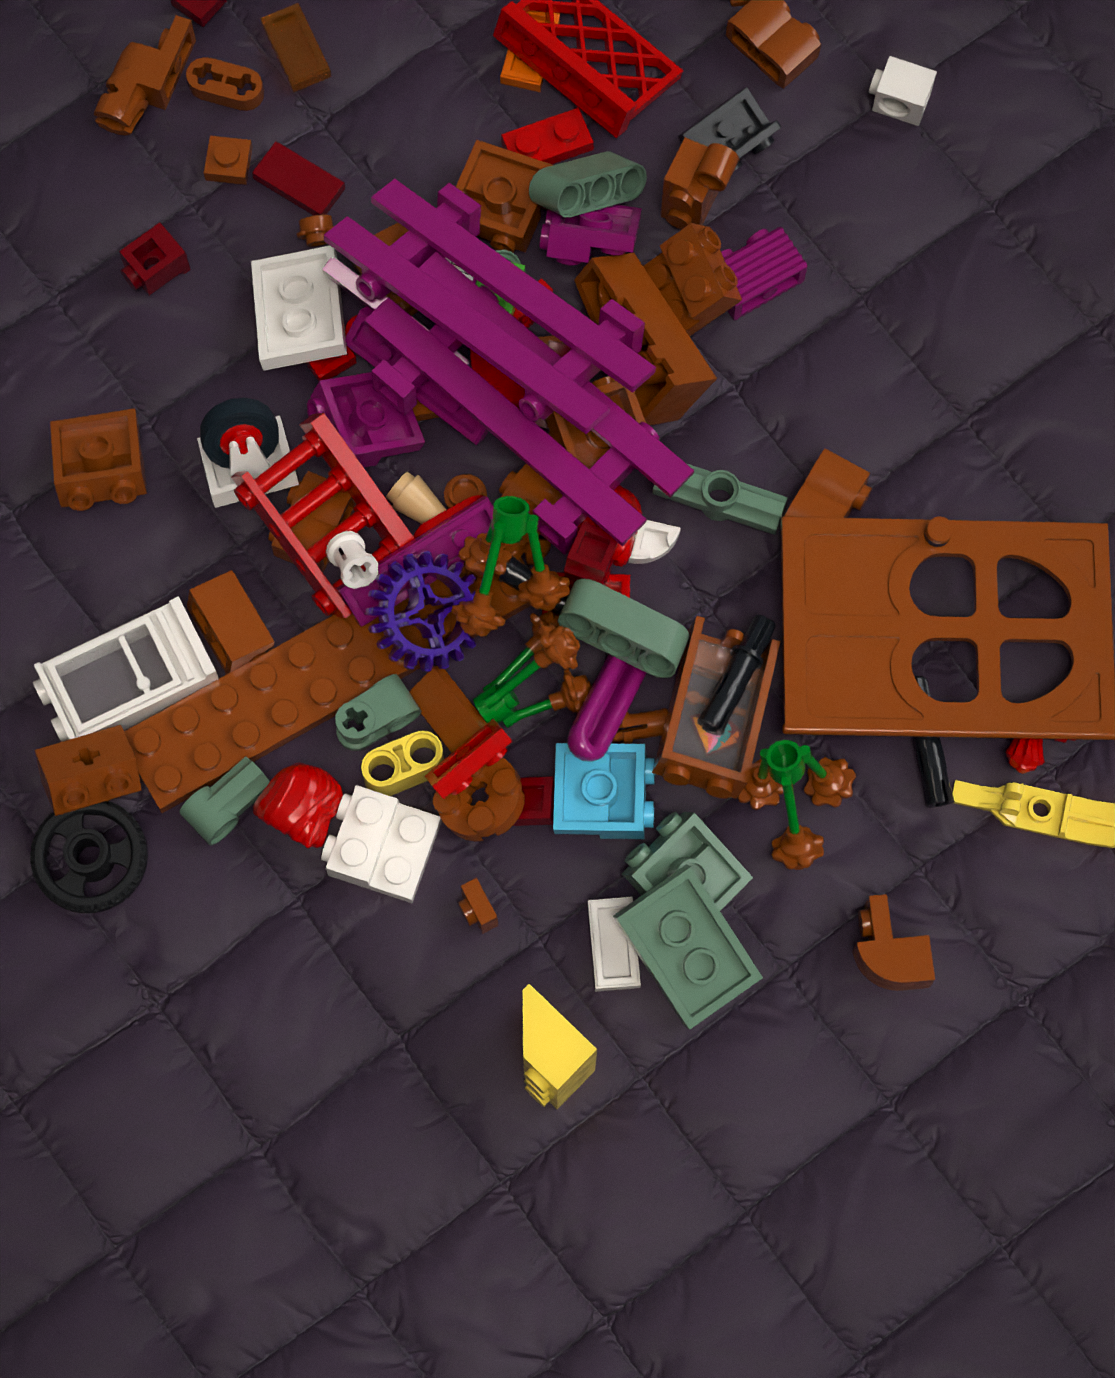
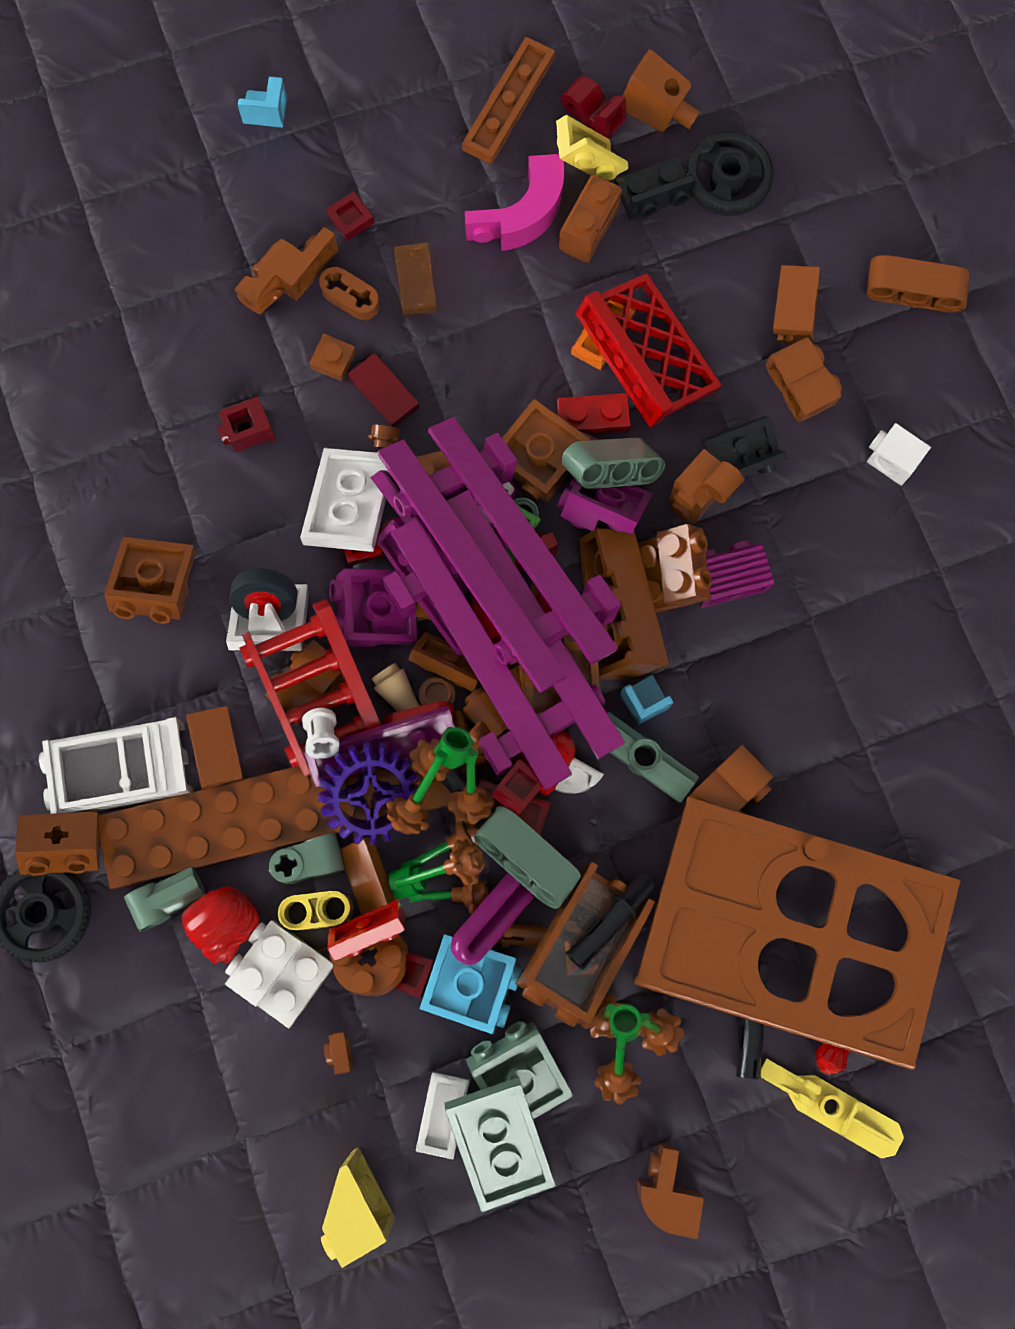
camera: 15 degrees right, 5 degrees up
none -> dark orange plate [408,631,480,692]
none -> medium azure panel [620,675,674,726]

